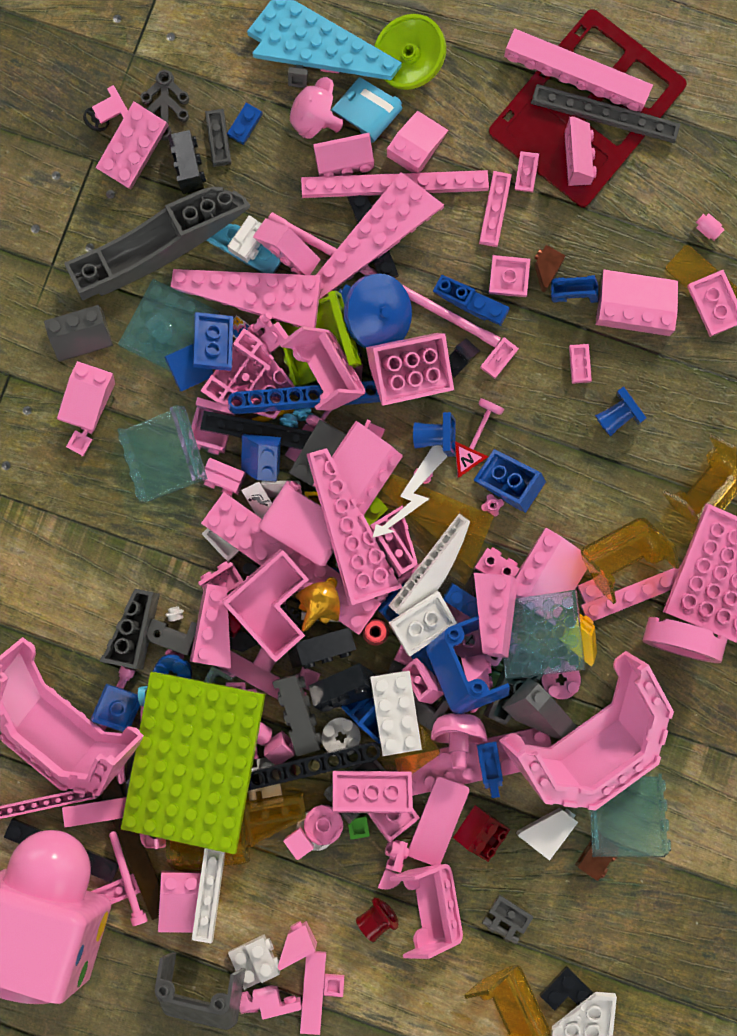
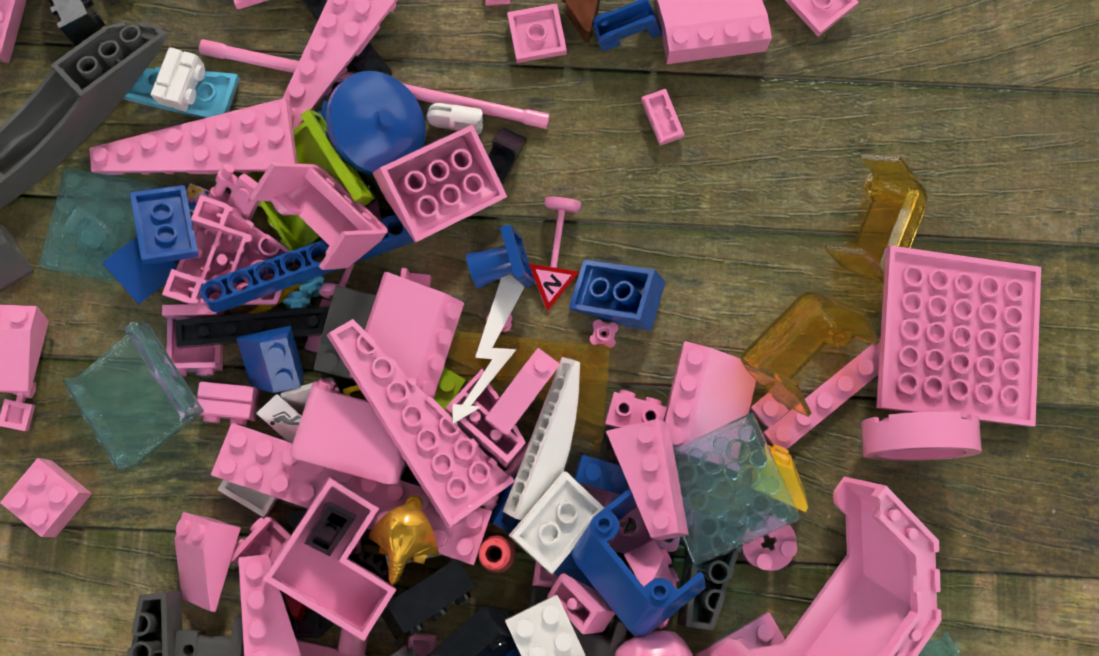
camera: 20 degrees left, 5 degrees down
white plate [165,606,184,621] -> none
bright pink wedge [253,218,321,275] -> none
blue slope [433,275,510,326] -> none
bright pink plate [480,337,519,379] -> none
dark grey wedge [502,678,577,740] -> none
blue plant [595,387,646,437] -> none
none -> bright pink brick [0,458,92,537]
none -> bright pink slope [175,512,241,612]
none -> black slope [304,502,356,556]
none -> white arm [427,103,483,134]
none -> bright pink slope [484,348,560,436]

